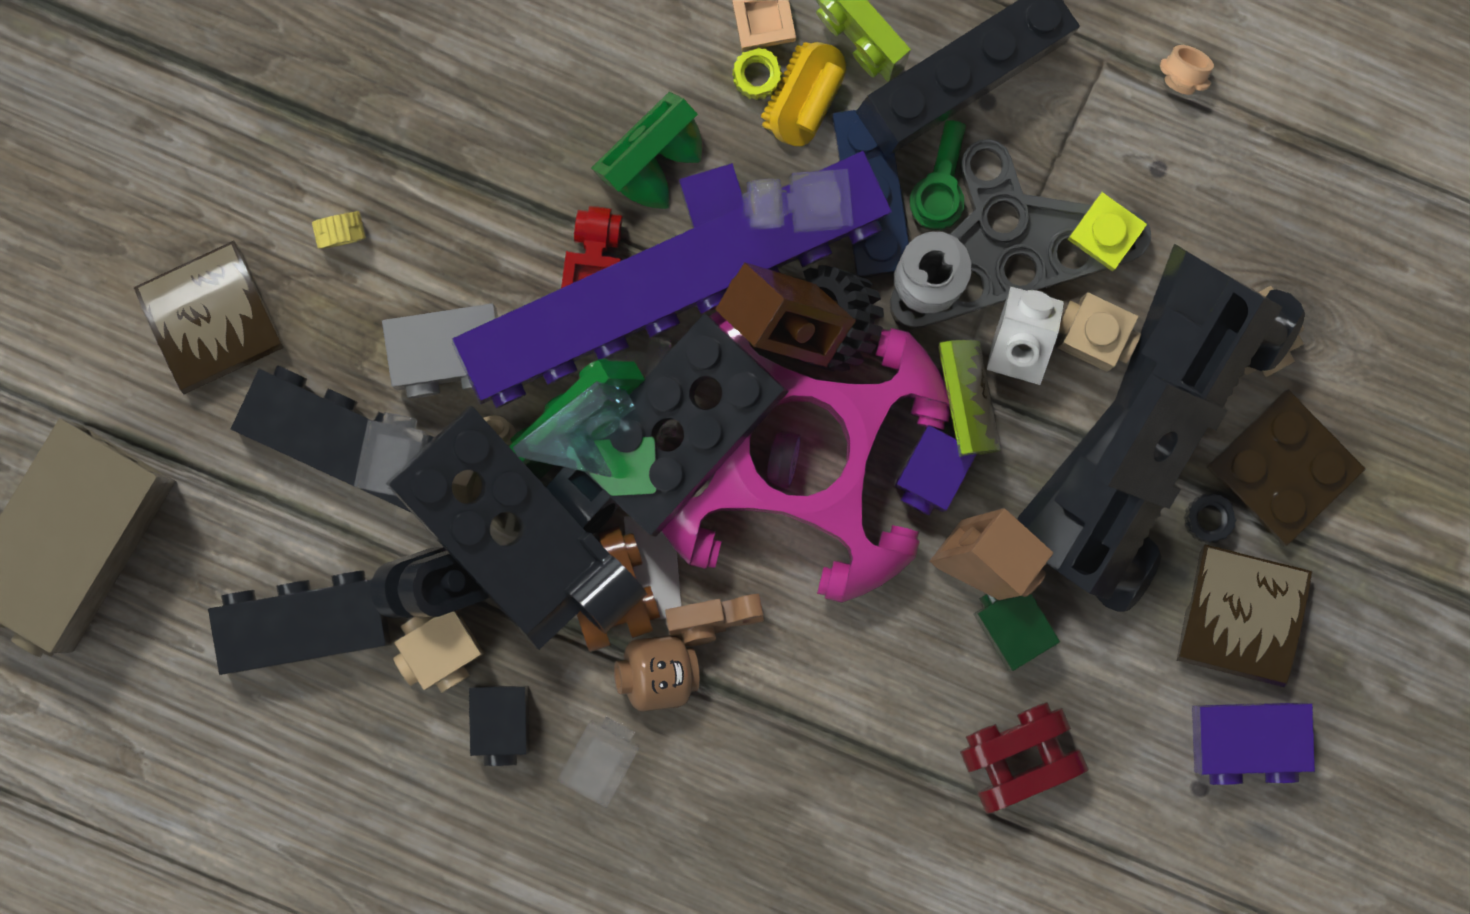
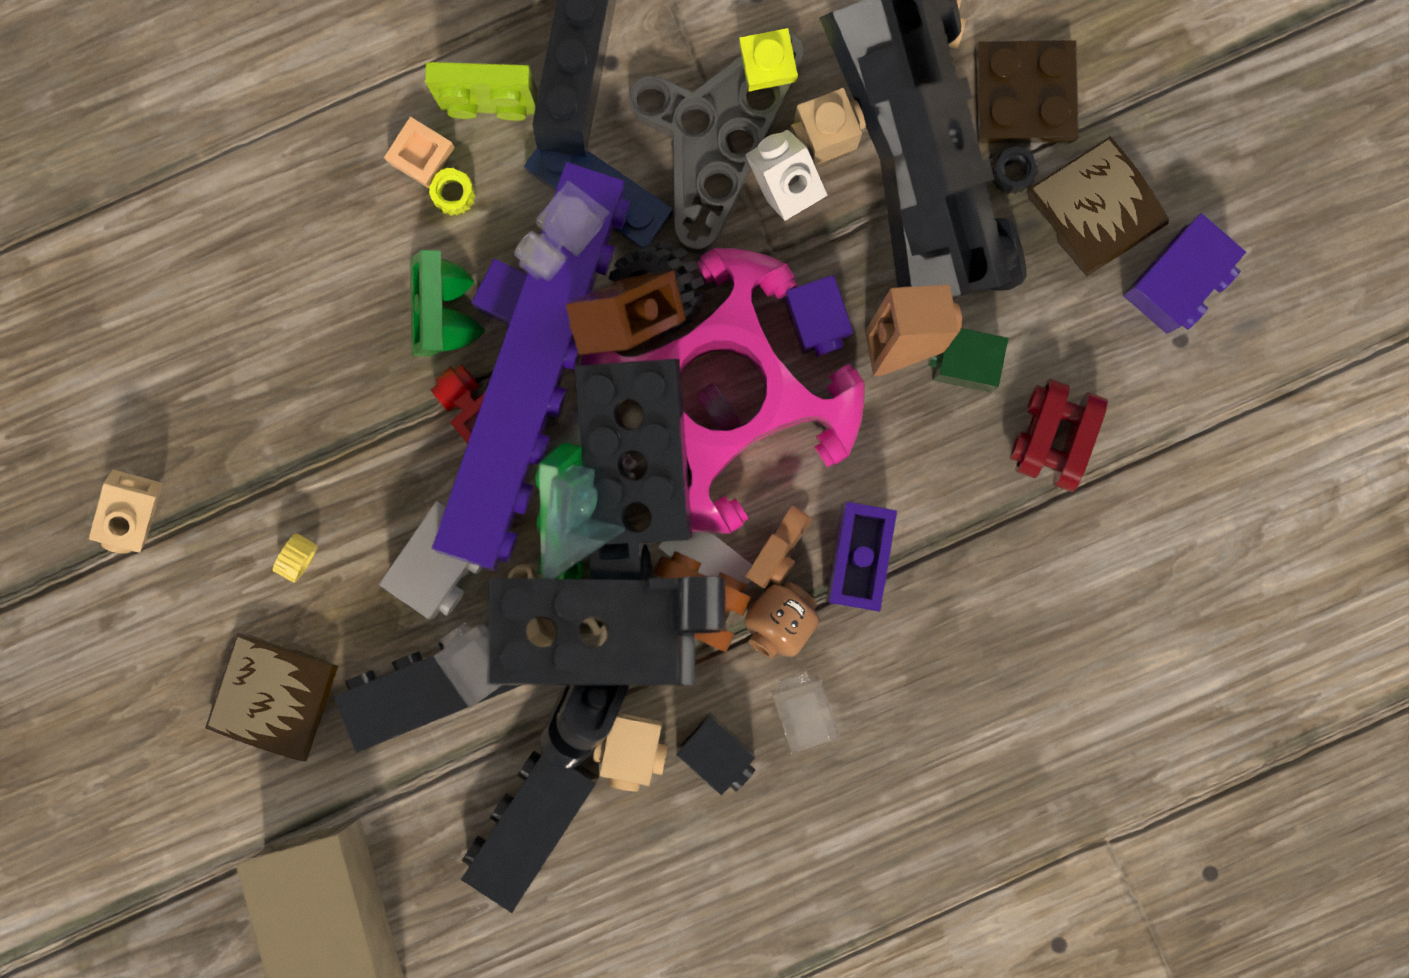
camera: 40 degrees left, 0 degrees up
green sticker [563,437,656,496] -> none
yellow piece [761,42,846,146] -> none
light grey piece [894,232,972,313] -> none
green plate [909,120,966,230] -> none
lime slope [938,340,1001,457] -> none
none -> tan brick [89,469,163,554]
none -> dark purple brick [825,502,897,612]

